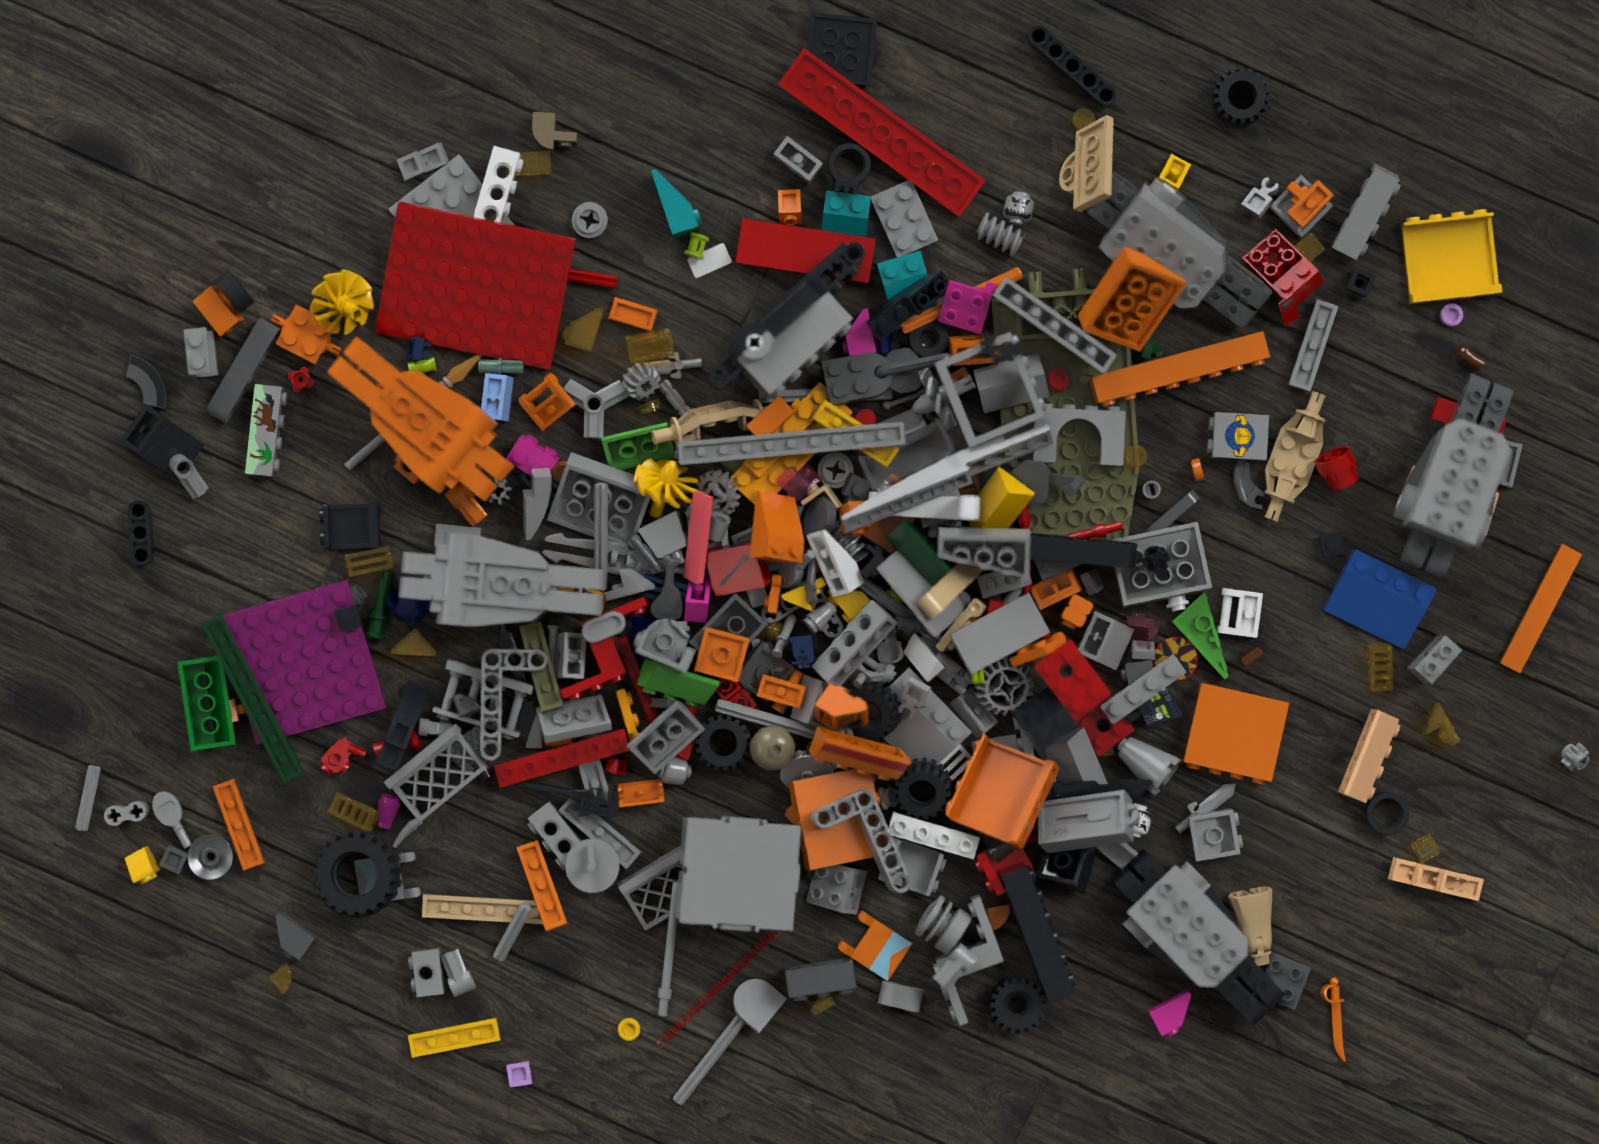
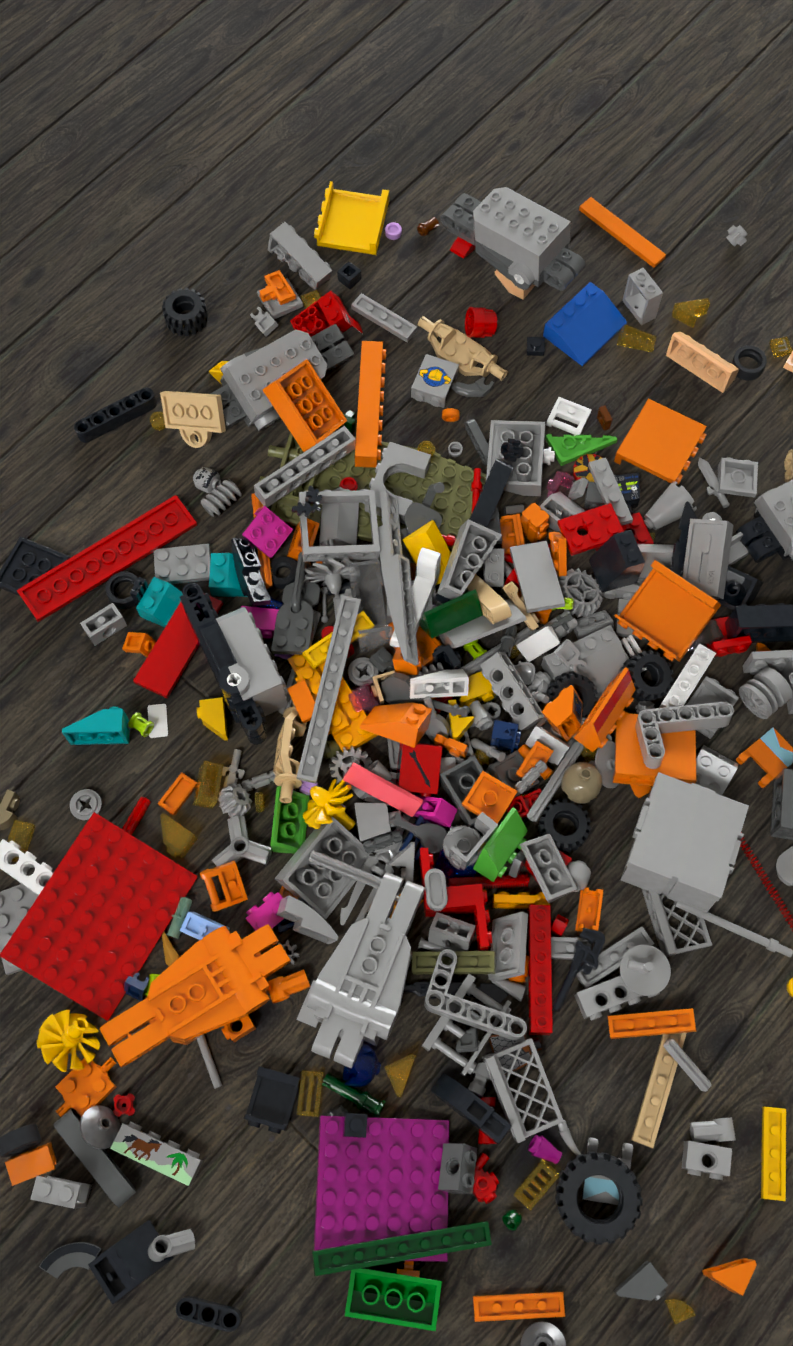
camera: 70 degrees left, 20 degrees down
none -> flat silver dish [80,1105,120,1149]
none -> yellow slope [197,697,228,741]
none -> dark grey brick [438,1143,477,1194]
none -> dark green hinge [502,1209,522,1231]
none -> light grey axle [514,760,548,794]
none -> orange slope [702,1258,757,1296]

